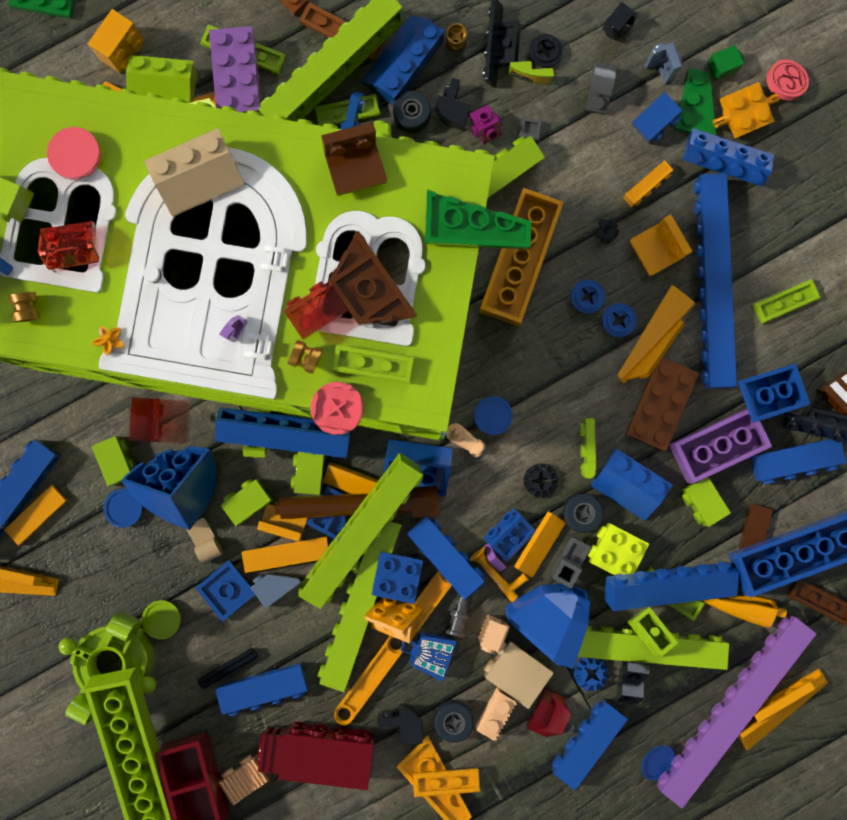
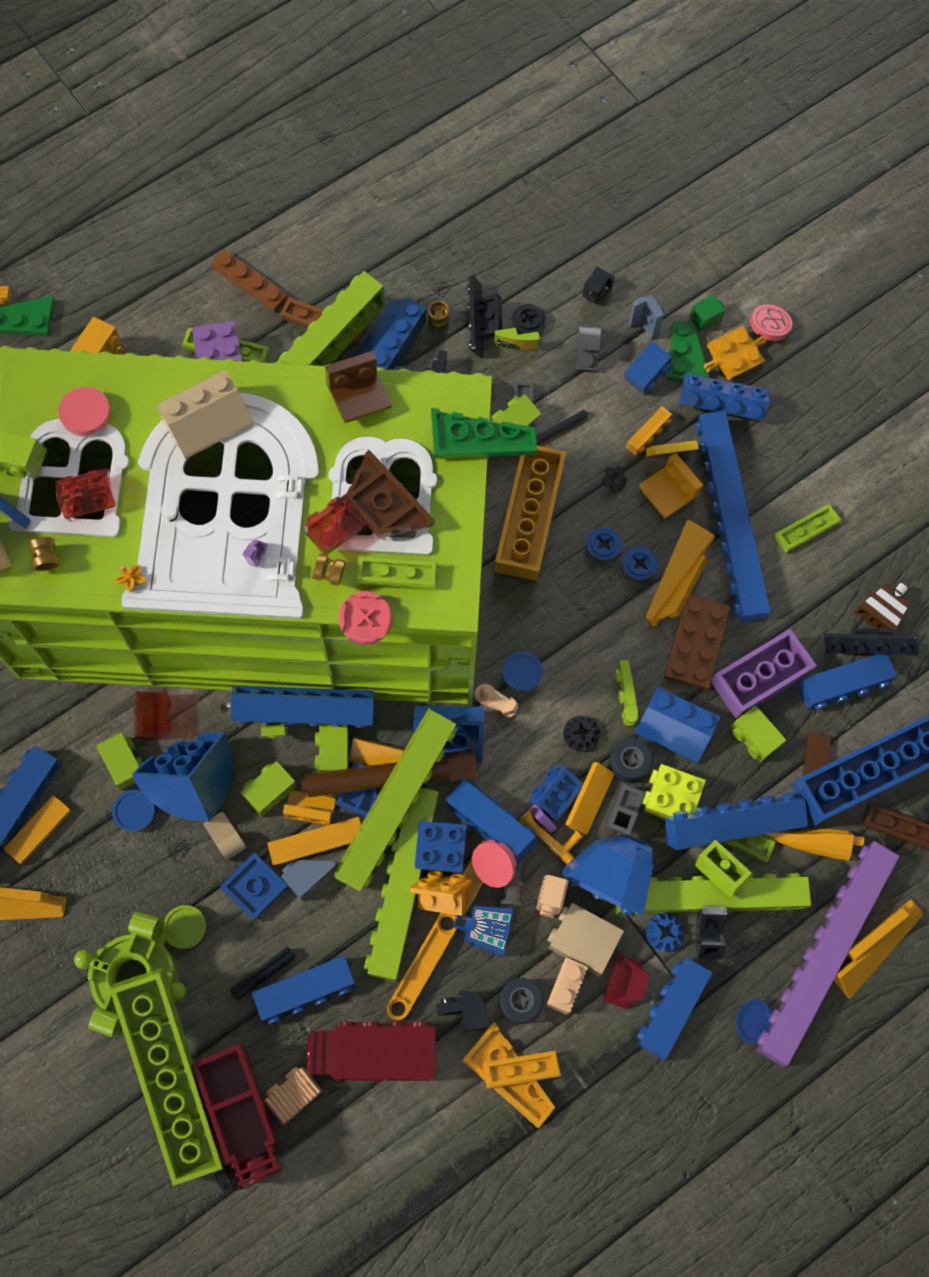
camera: 10 degrees left, 15 degrees down
blue slope [738,363,810,423] -> none
none -> coral tile [472,840,517,888]
none -> black bar [514,409,588,457]
none -> yellow tile [646,441,699,457]

